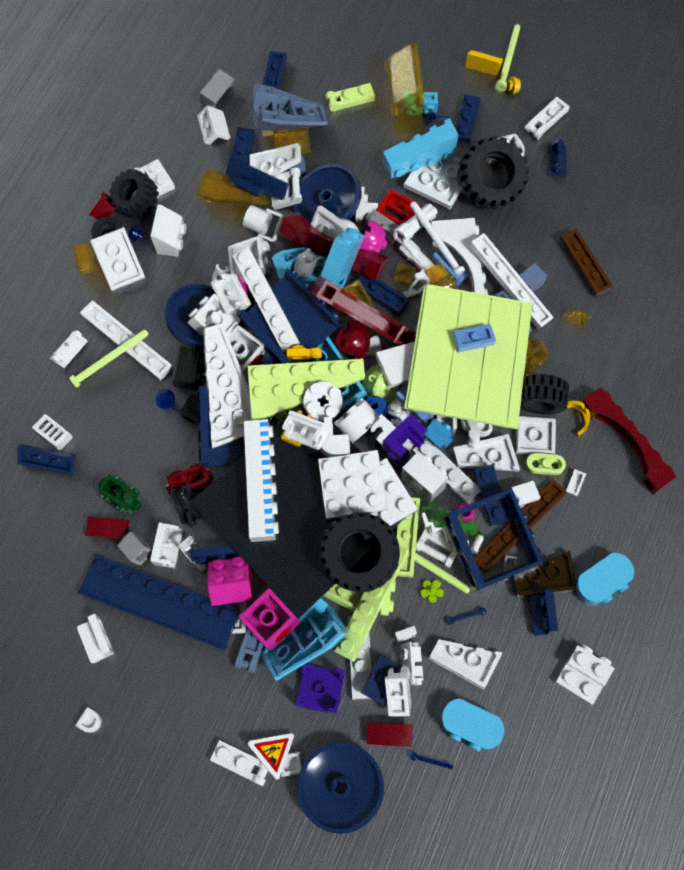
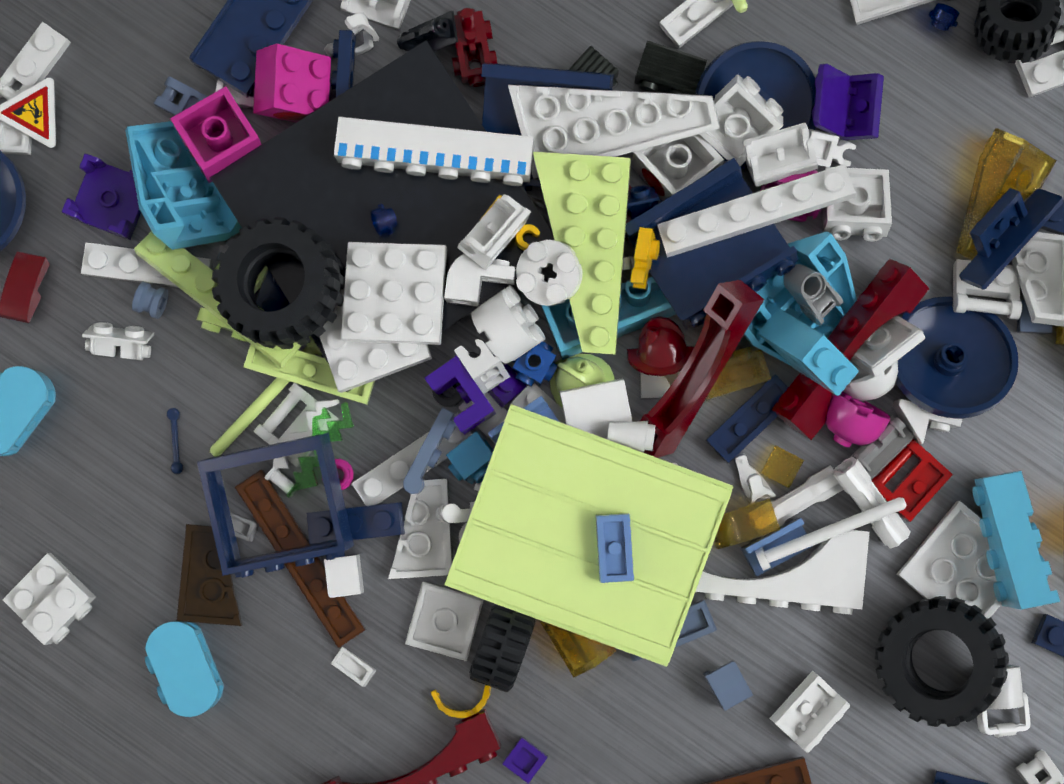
camera: 100 degrees right, 15 degrees up
white slope [151,204,187,257] -> none
clear blue tile [156,389,175,409] -> none
white piece [243,205,285,242] -> none
dark blue bracket [361,655,402,705] -> none
white hinge [385,667,411,716] -> none
white tile [394,626,417,643] -> none
white brick [401,451,448,505] -> none
lime plant [421,580,444,603] -> none
white wing [428,639,502,690] -> none
white plate [469,233,554,330] -> none
yellowish green plate [526,453,566,476] -> none
dark blue bracket [529,590,559,636] -> none
clear yellow wheel [567,308,590,327] -> none
none -> sand blue wheel [132,281,169,319]
none -> clear blue plate [370,204,397,235]
none -> sand blue plate [403,407,457,494]
none -> dark purple plate [502,736,548,784]
none -> white cone [607,421,656,453]
none -> white bracket [769,670,850,753]
none -> dark purple bracket [812,63,884,141]

